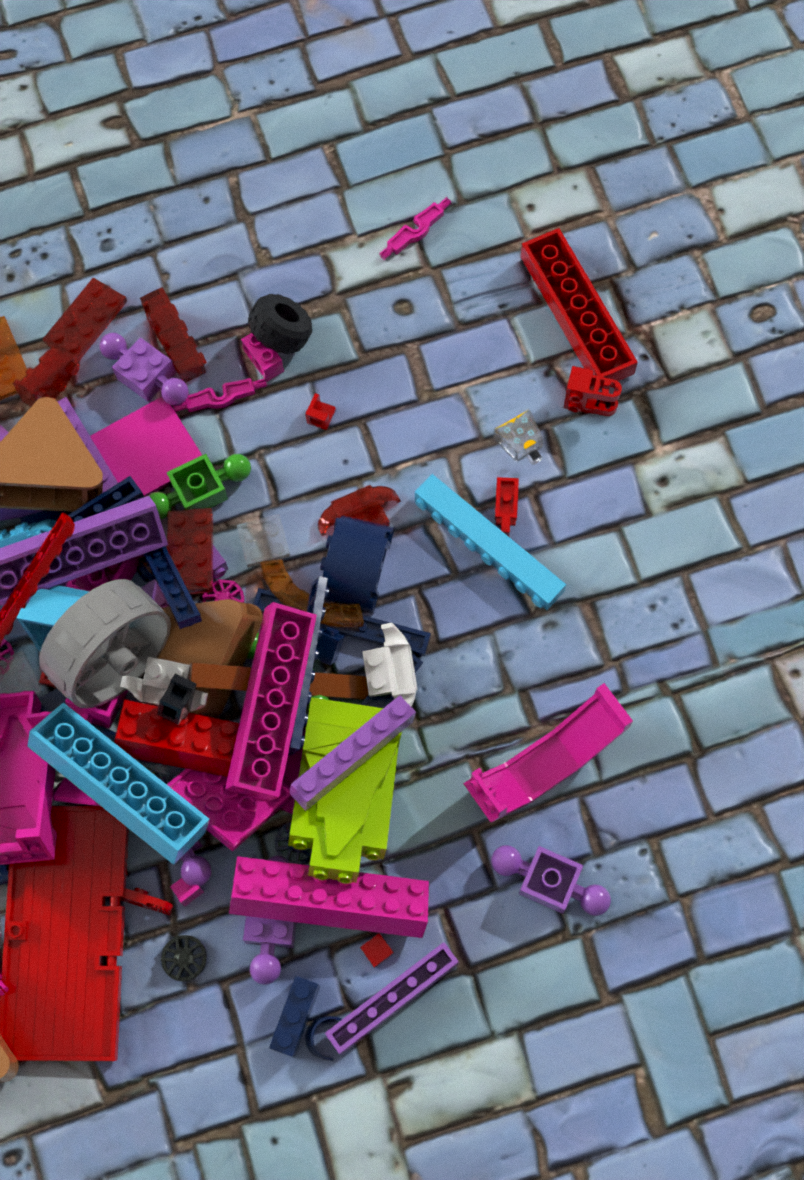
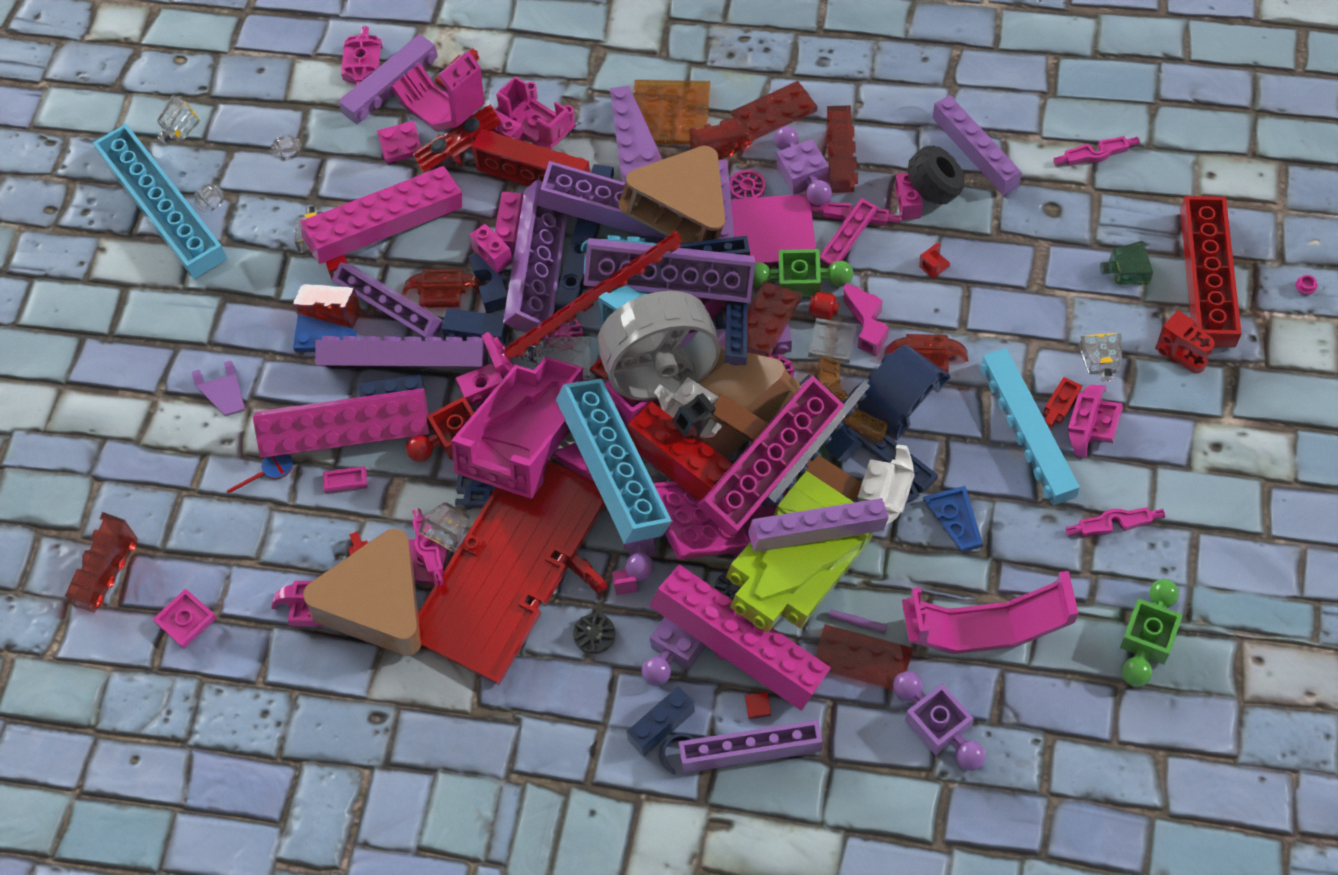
camera: 30 degrees right, 10 degrees down
none -> dark pink wheel [729,170,766,199]
none -> red head [808,292,840,321]
none -> clear red plate [815,624,913,690]
none -> dark pink tile [820,198,878,267]
none -> medium lavender piece [828,609,887,633]
none -> dark pink arch [843,283,889,356]
none -> blue wing [923,486,983,552]
none -> medium lavender brick [933,95,1022,195]
none -> dark pink piece [1066,507,1165,537]
none -> dark pink plate [1068,384,1123,458]
none -> clear green torso [1100,241,1153,285]
none -> bright green brick [1120,579,1183,687]
none -> dark pink plate [1295,275,1317,295]

